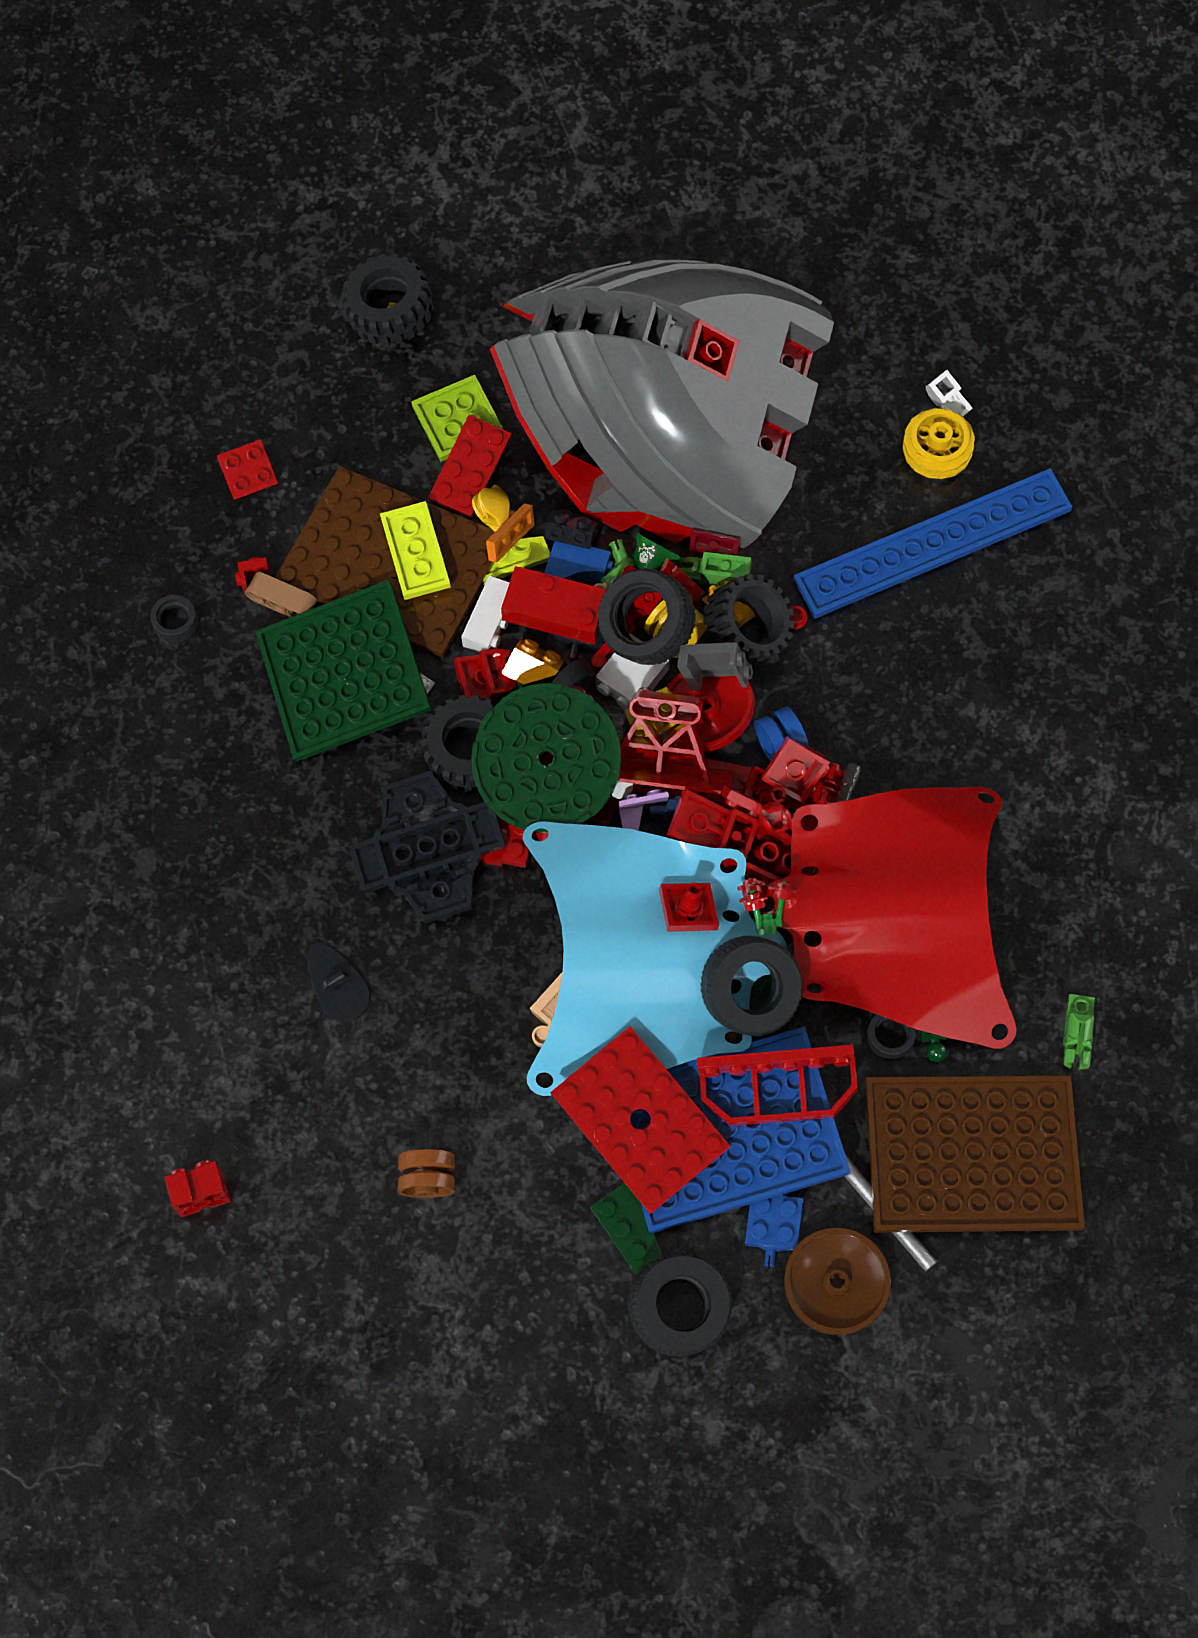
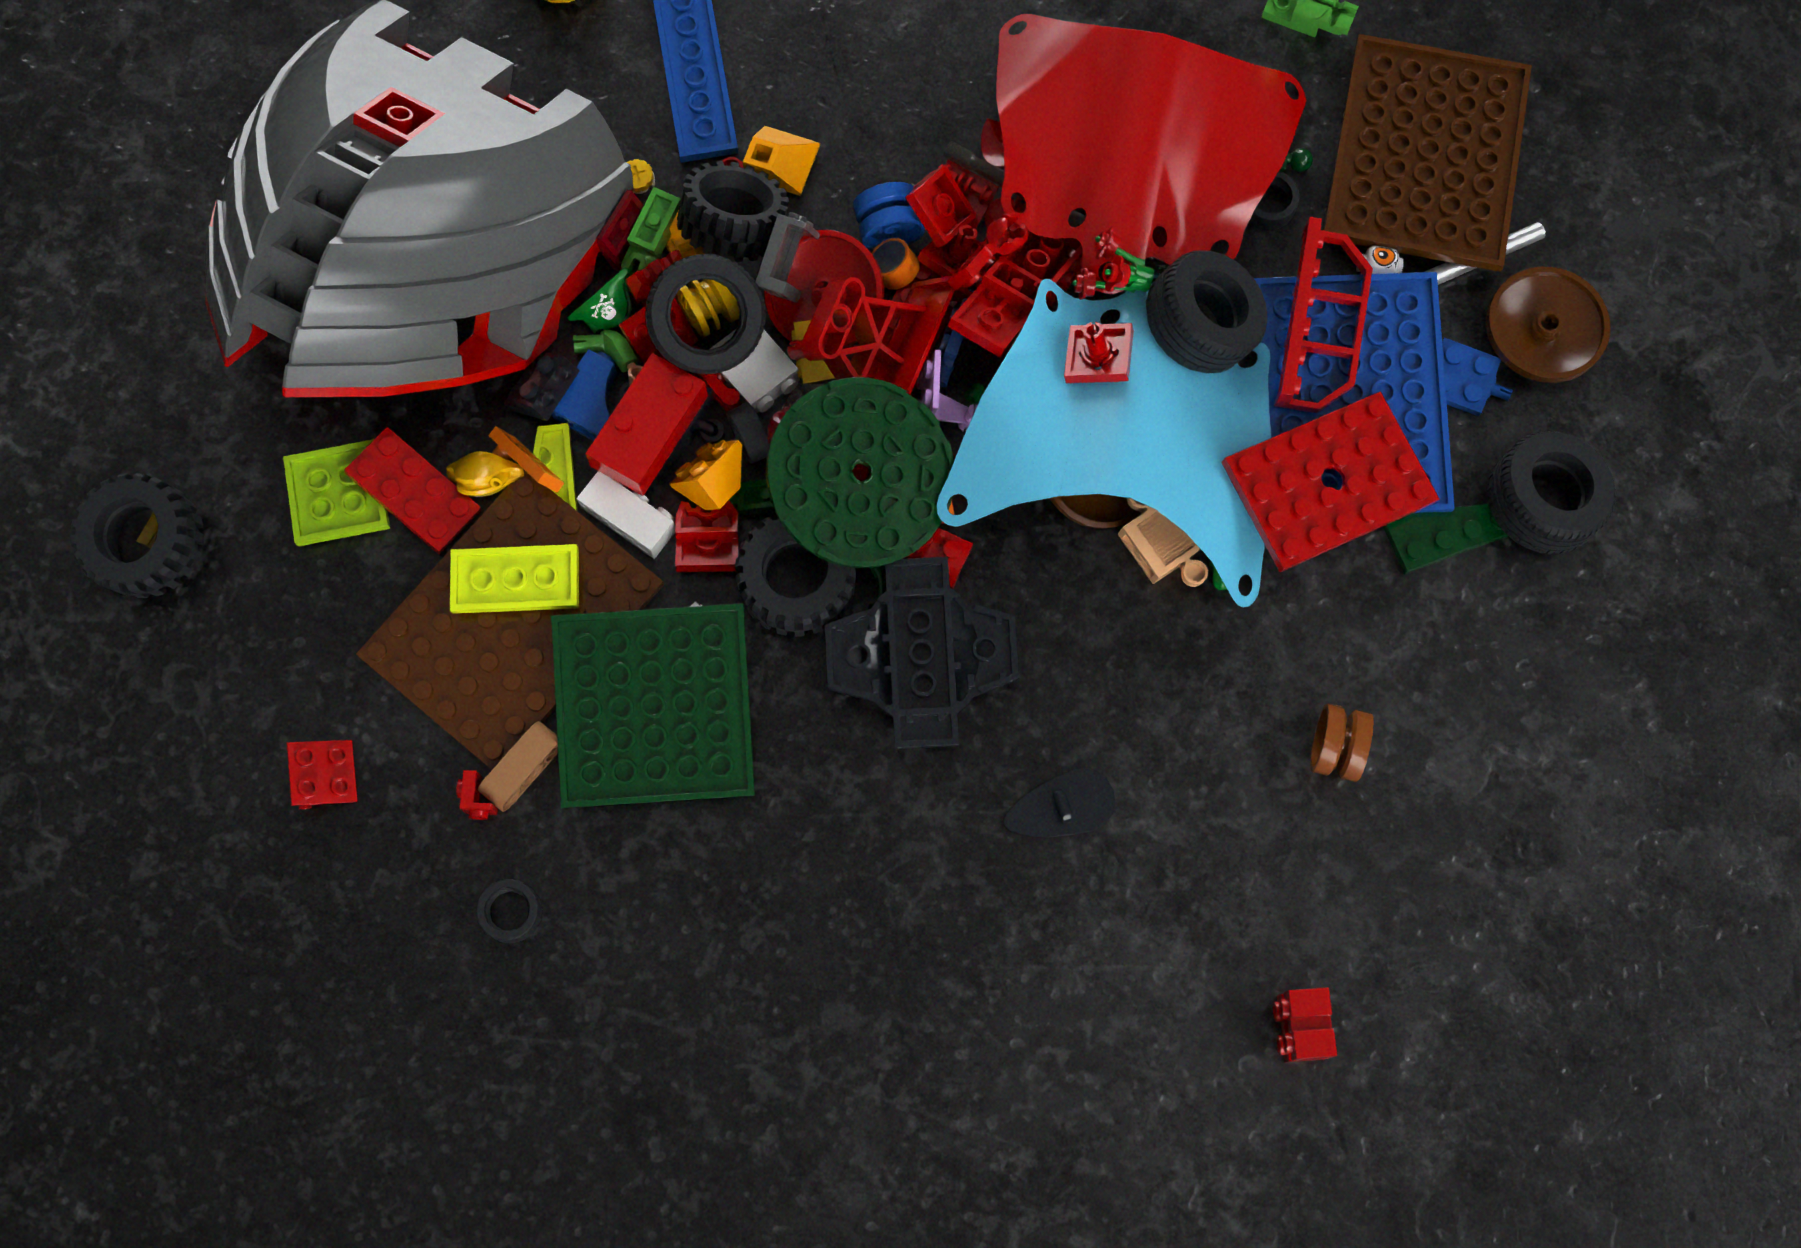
camera: 80 degrees left, 5 degrees up
none -> yellow piece [627,159,655,194]
none -> light orange slope [743,126,820,196]
none -> piece [872,238,920,290]
none -> head [1356,245,1403,274]

